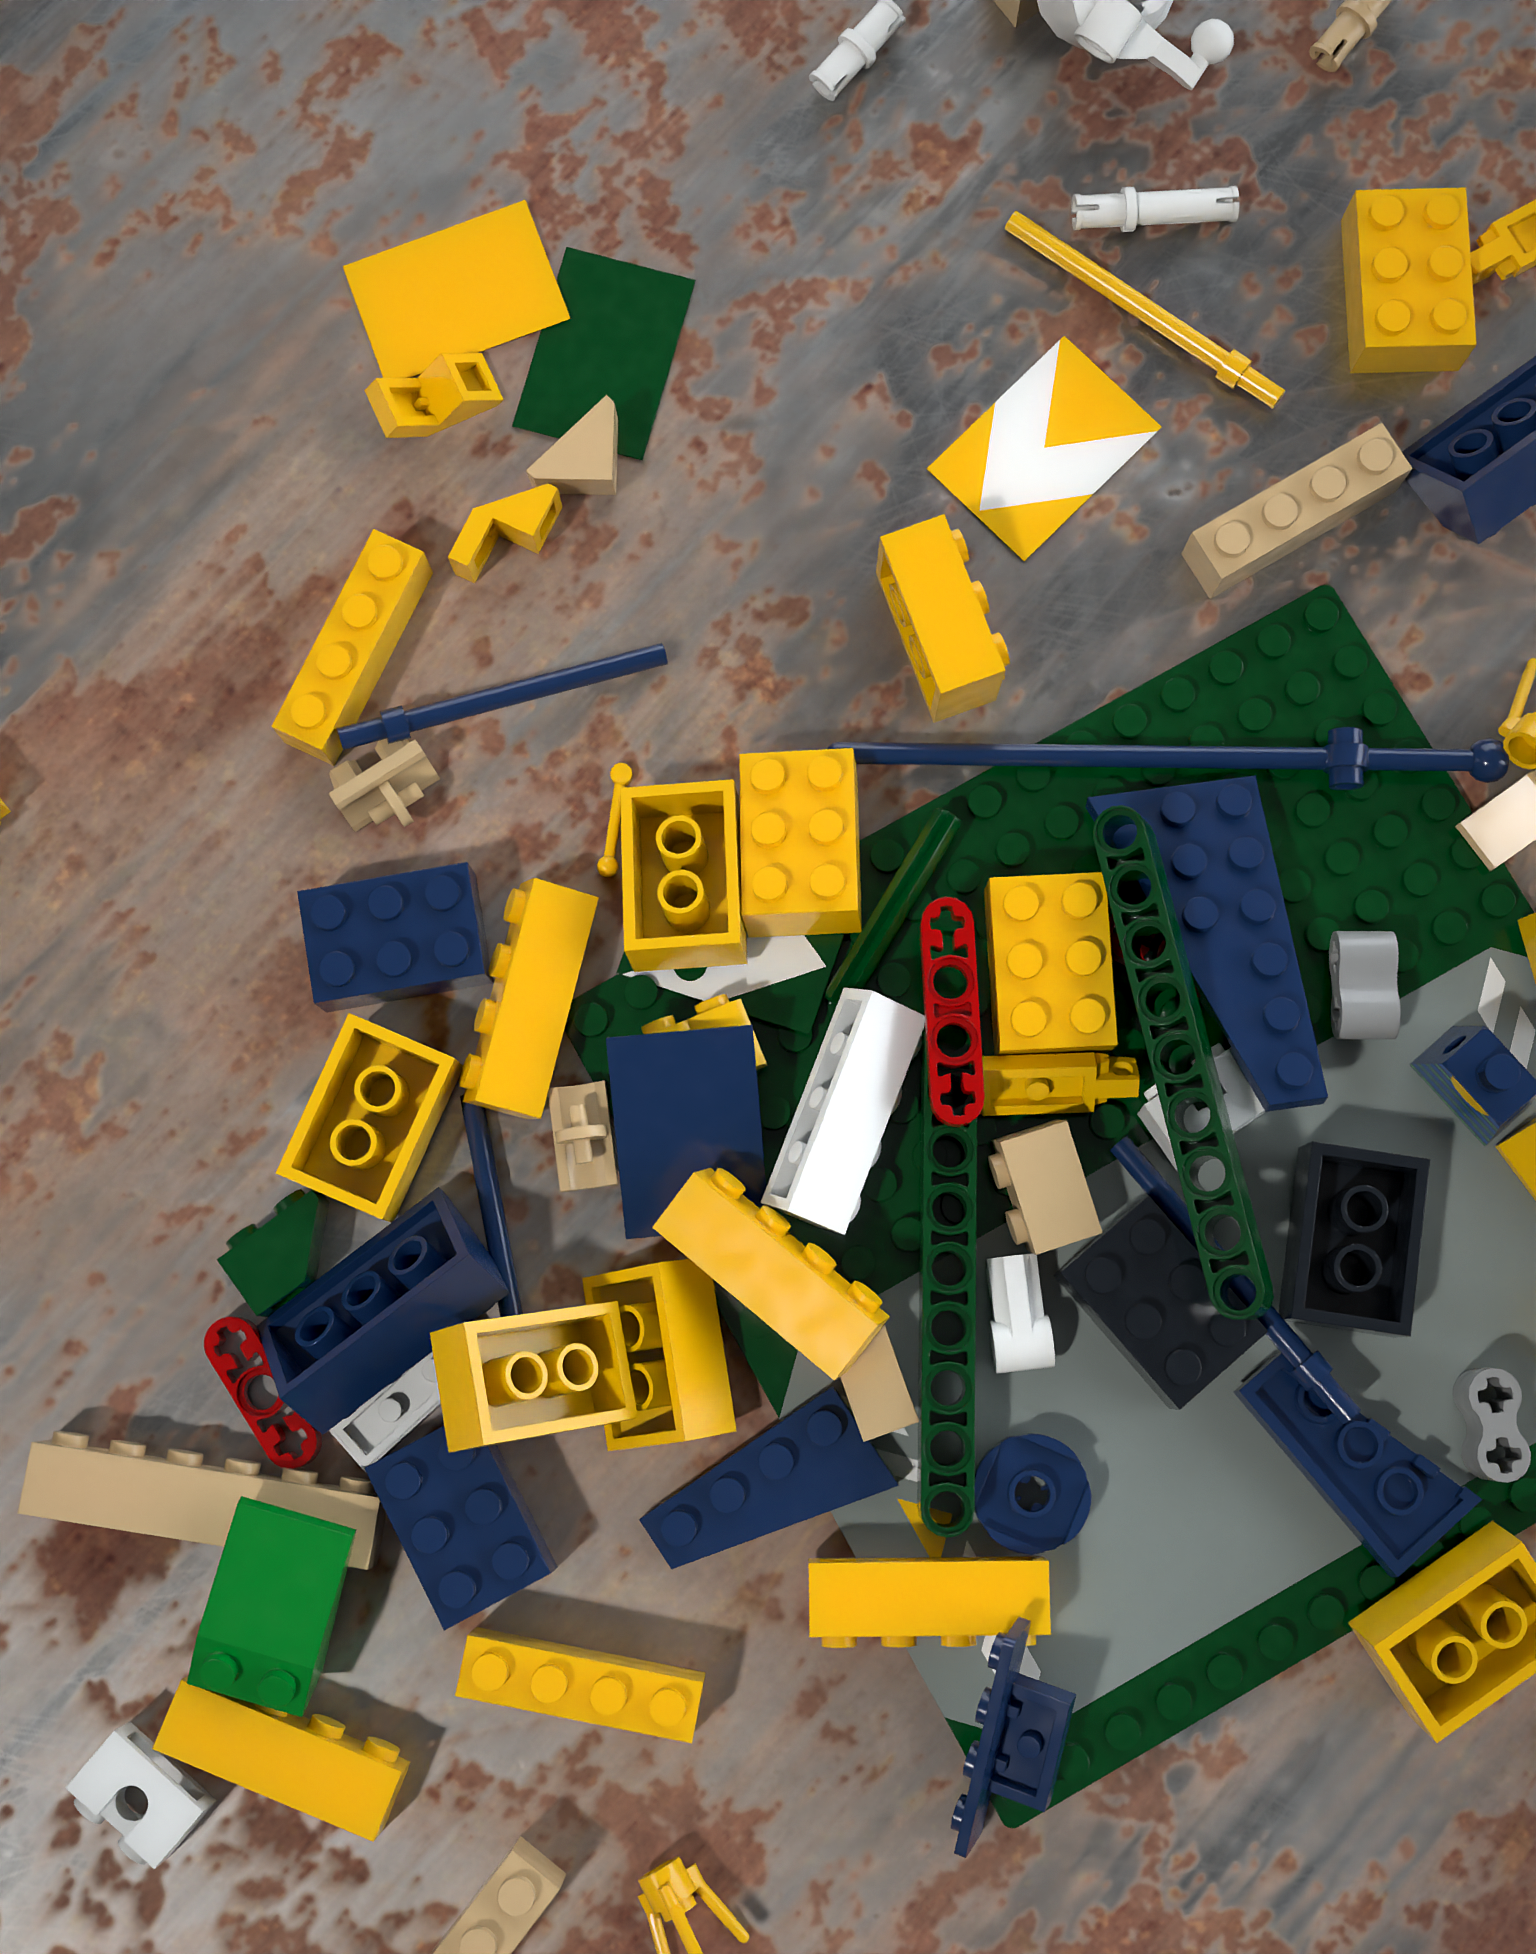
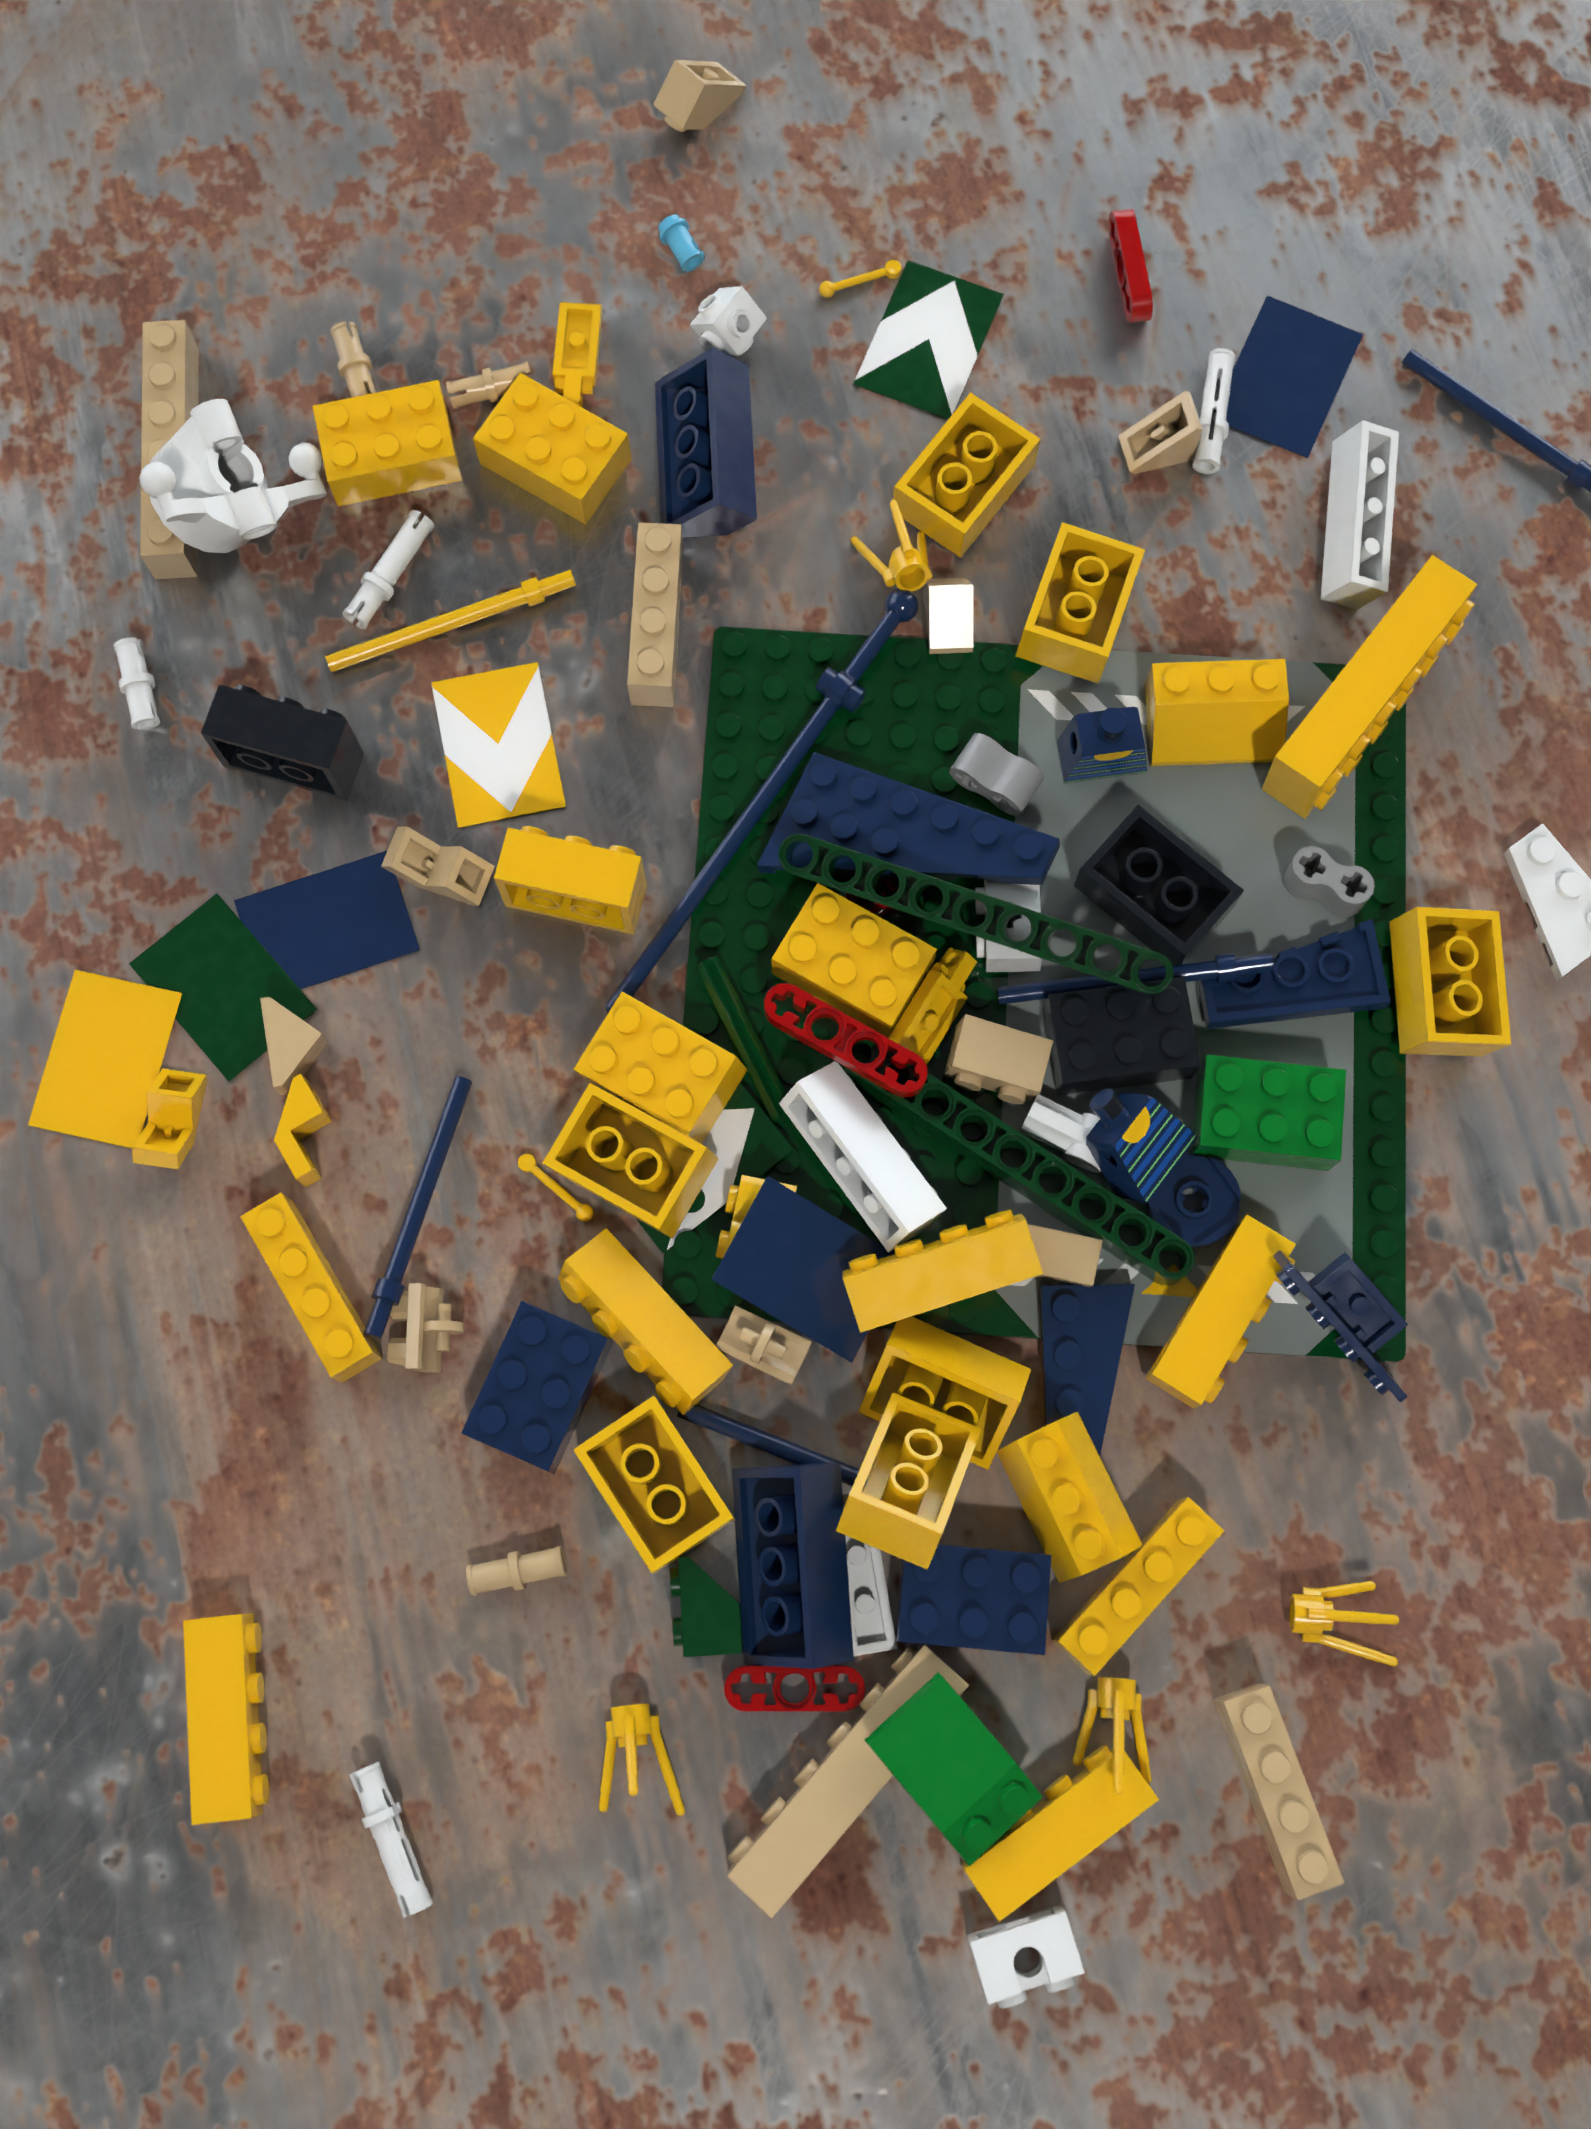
camera: 60 degrees left, 5 degrees down
none -> black brick [201,684,364,801]
none -> dark blue sticker [234,851,420,990]
none -> yellow brick [312,380,463,507]
none -> tan slope [381,826,495,906]
none -> tan pin [446,361,533,410]
none -> tan pin [466,1545,568,1596]
none -> yellow plant [599,1703,685,1816]
none -> yellow slope [997,1412,1142,1583]
none -> yellow plant [1072,1677,1152,1795]
none -> dark blue torso [1086,1088,1197,1203]
none -> green brick [1191,1055,1346,1171]

